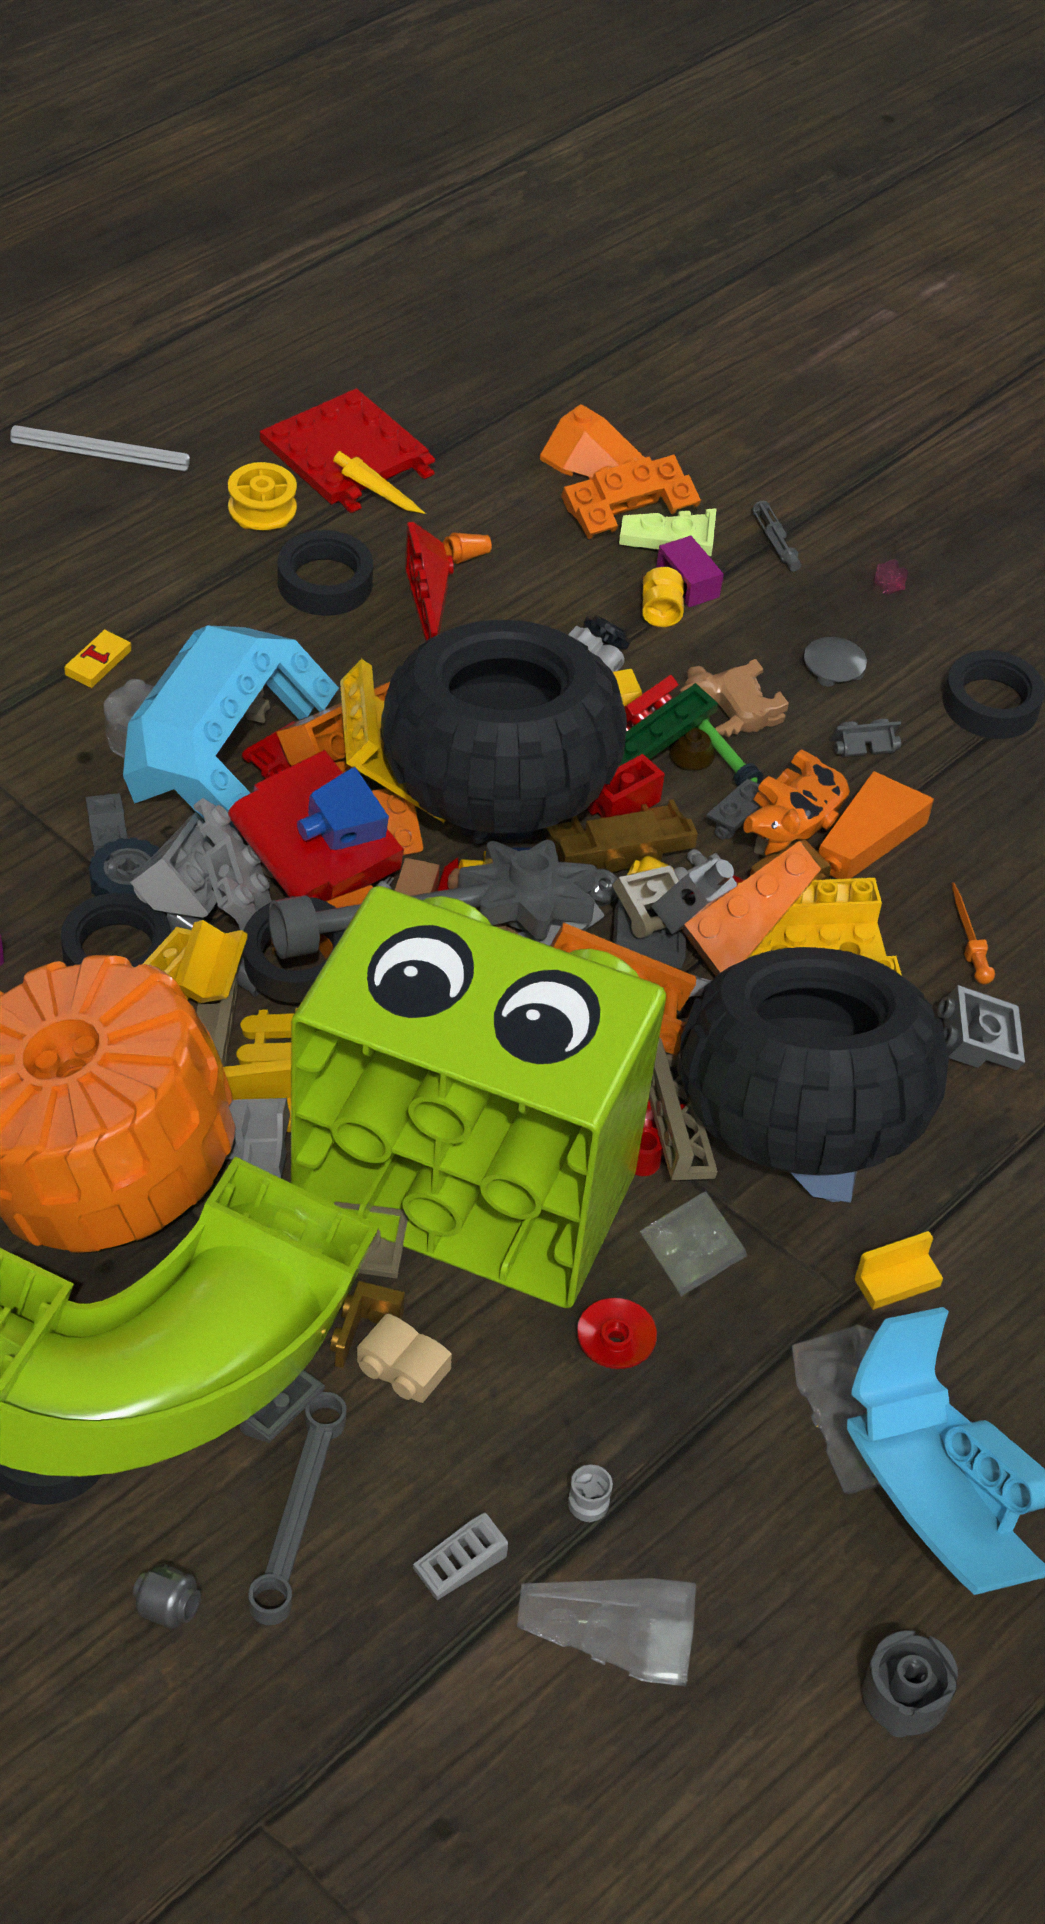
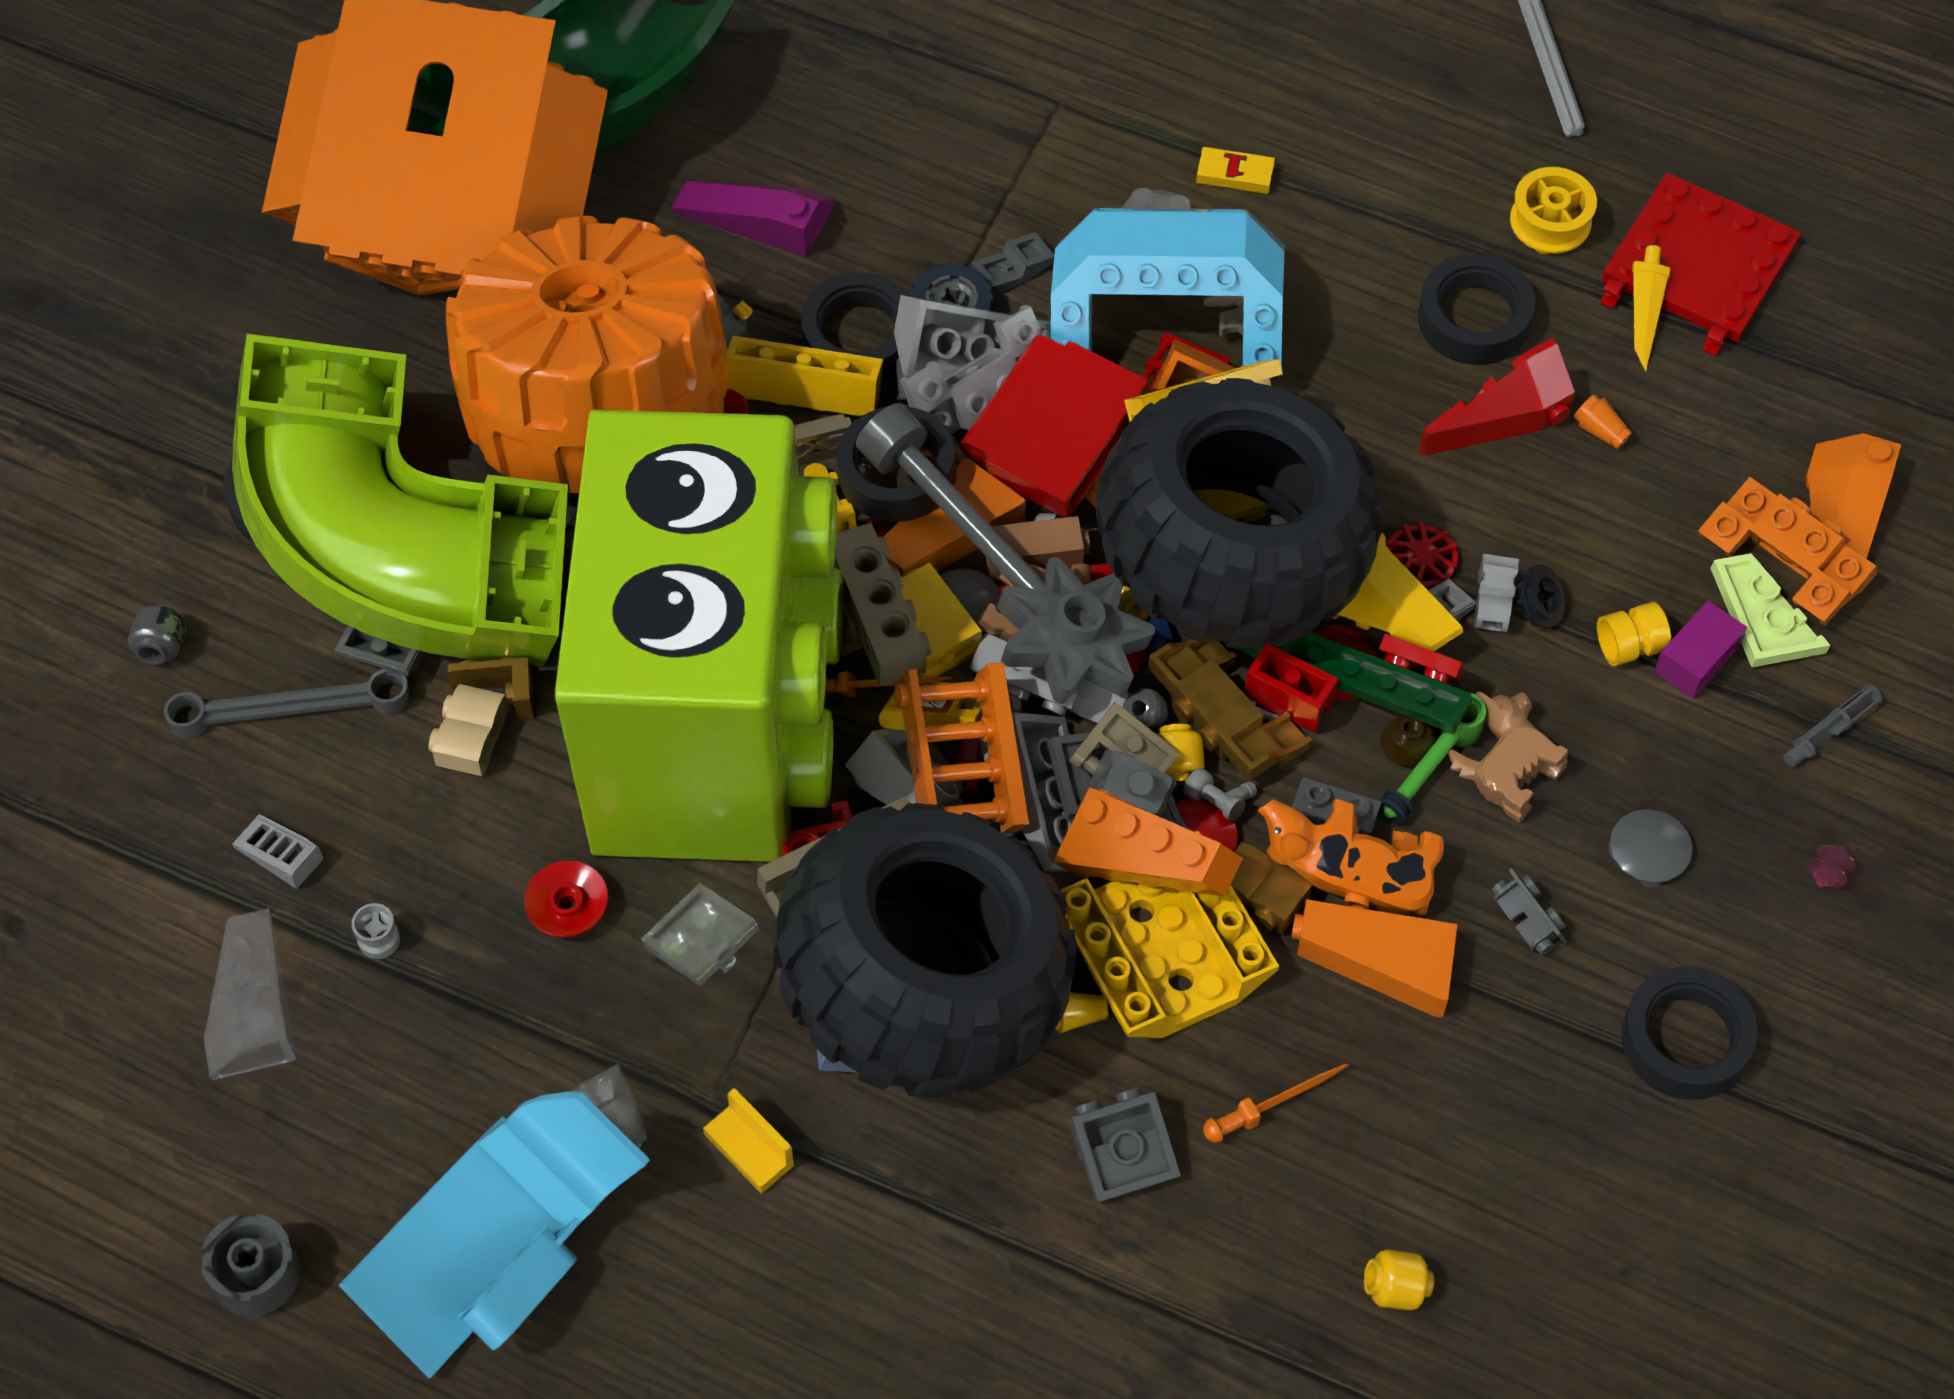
camera: 75 degrees right, 10 degrees up
yellow panel [175,920,248,1003] -> none
blue torso [297,767,389,850] -> none

